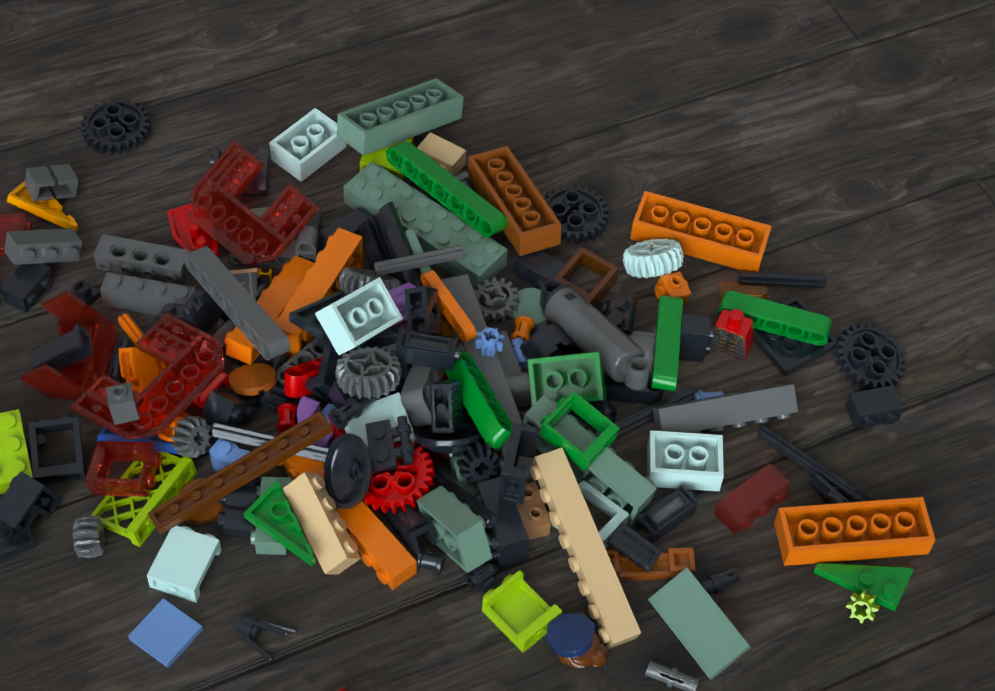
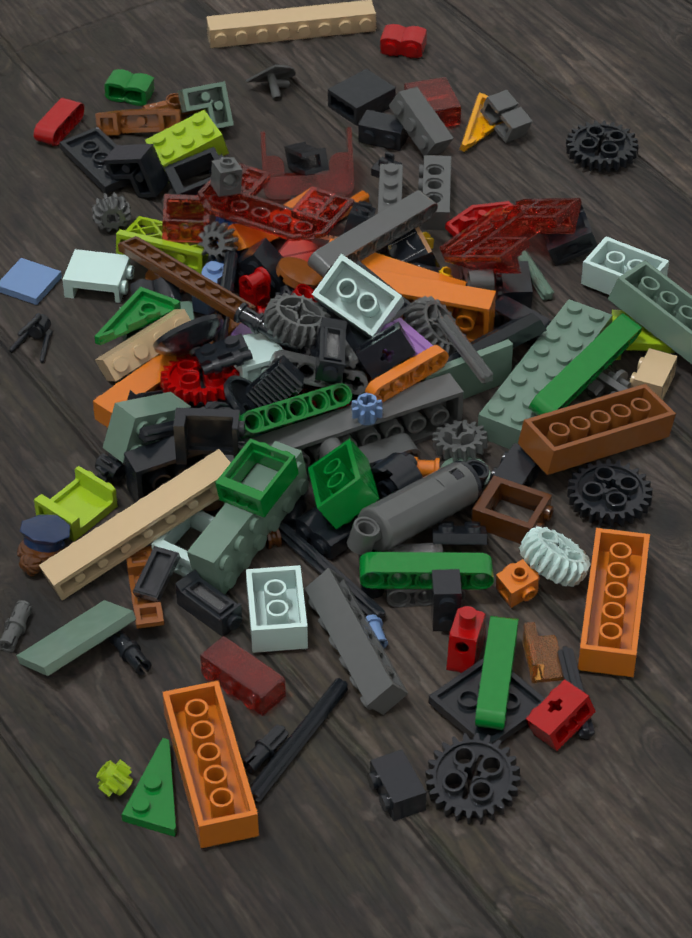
camera: 85 degrees right, 10 degrees down
none -> red piece [239,267,271,312]
none -> red brick [526,679,596,751]

